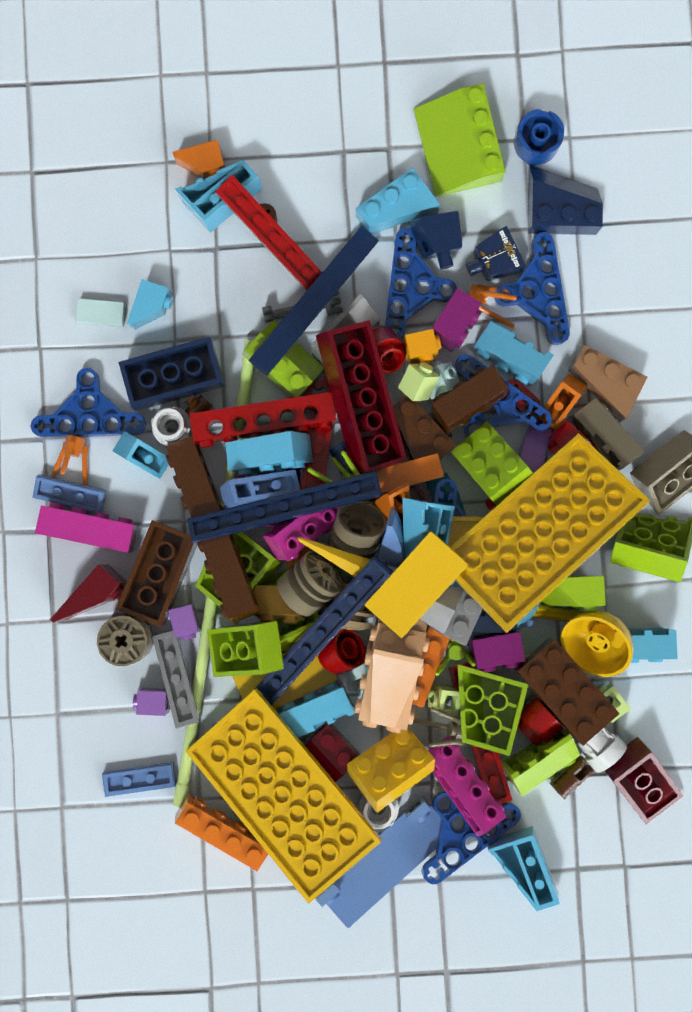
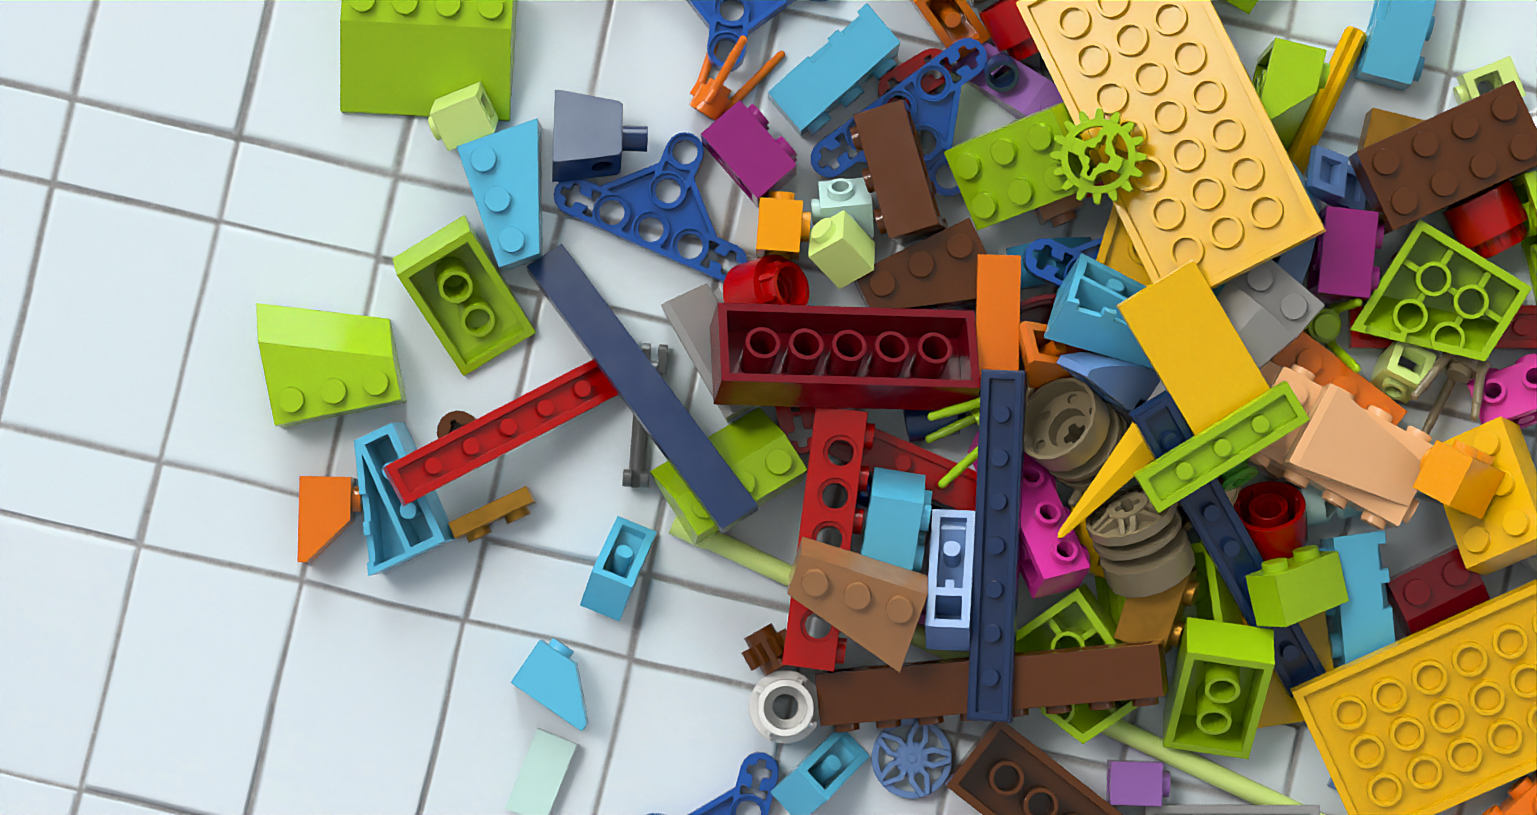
camera: 70 degrees left, 0 degrees up
dark blue brick [118,336,225,411] -> none
dark blue torso [465,226,526,281] -> none
yellow piece [561,610,634,677] -> none
none -> lime wedge [256,303,407,428]
none -> lime slope [392,215,536,376]
none -> yellowish green brick [428,81,499,151]
none -> pearl gold plate [448,486,536,543]
none -> medium azure slope [580,516,657,622]
none -> medium nougat wedge [787,537,928,673]
none -> medium blue wheel [871,718,952,799]
none -> dark blue hinge [984,54,1019,92]
none -> nougat plate [1034,193,1084,228]
none -> lime gear [1050,108,1147,205]
none -> lime plate [1133,381,1310,513]
none -> bright green bush [1217,457,1258,492]
none -> lime brick [1245,545,1349,627]
none -> medium blue slope [1306,145,1366,210]
none -> light orange brick [1413,439,1506,519]

